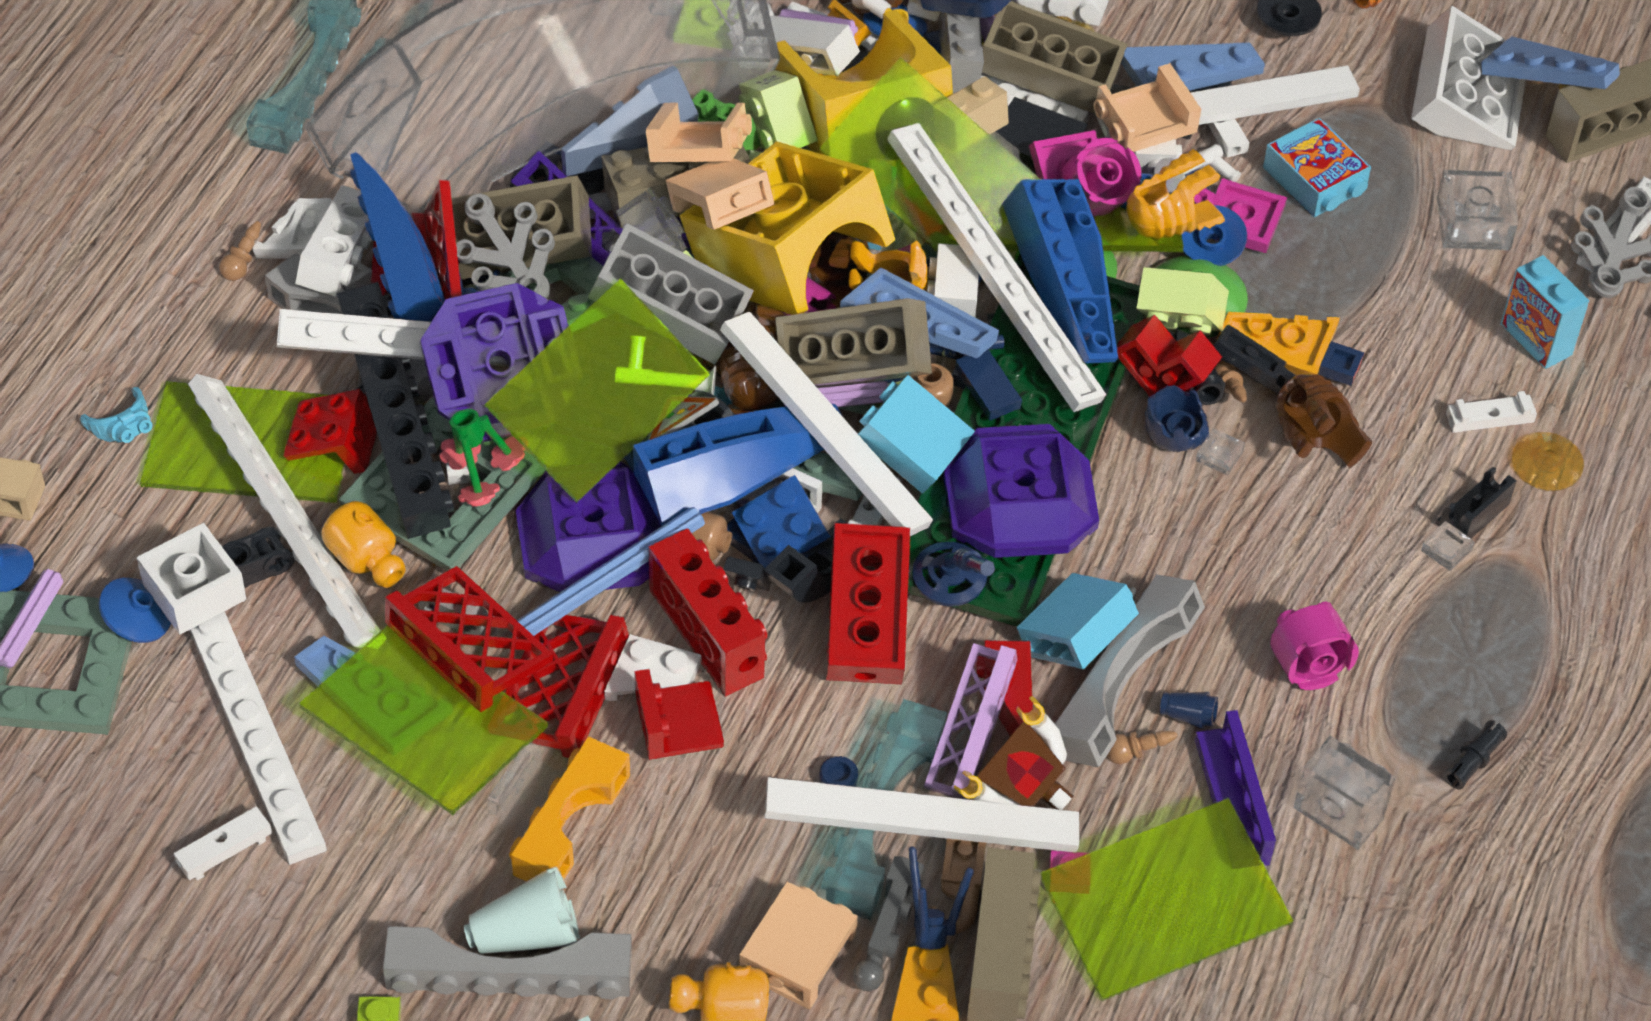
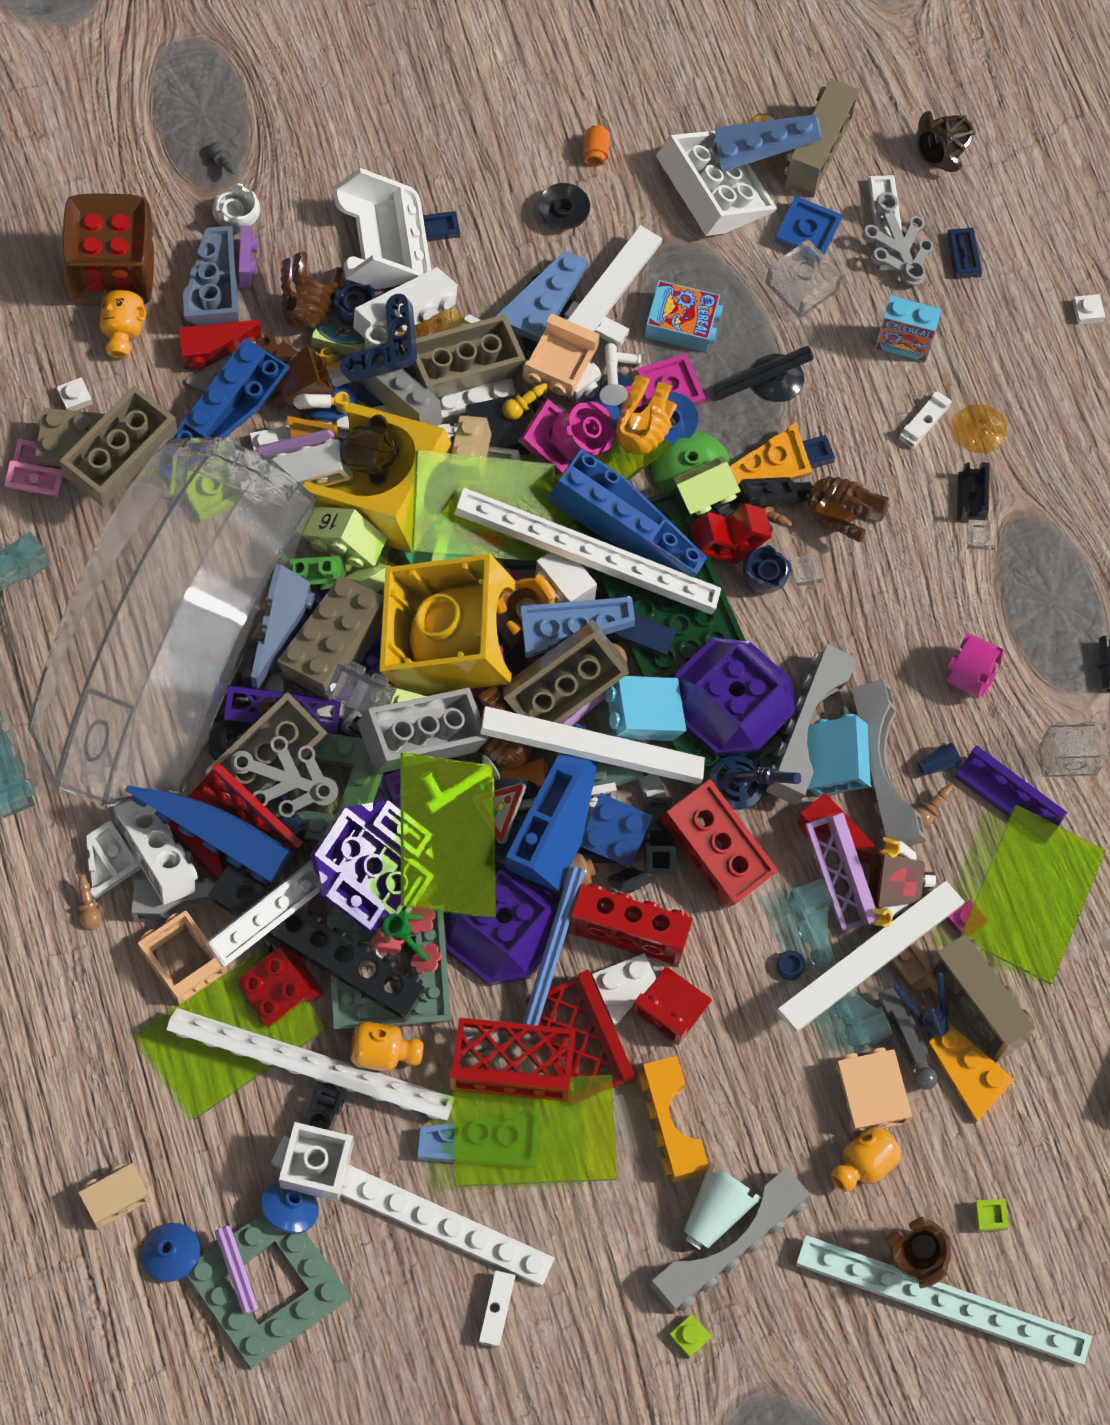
camera: 45 degrees left, 15 degrees up
medium azure helmet [80,387,153,443] -> none
light nougat panel [646,102,752,162] -> none
light nougat panel [665,158,774,230] -> none
none -> light nougat window [138,910,228,1005]
none -> dark brown piece [342,414,399,485]
none -> yellow bar [502,383,547,420]
none -> black axle [713,346,814,400]
none -> black dish [753,354,804,402]
none -> light grey arch [766,644,857,806]
none -> blue plate [774,196,843,261]

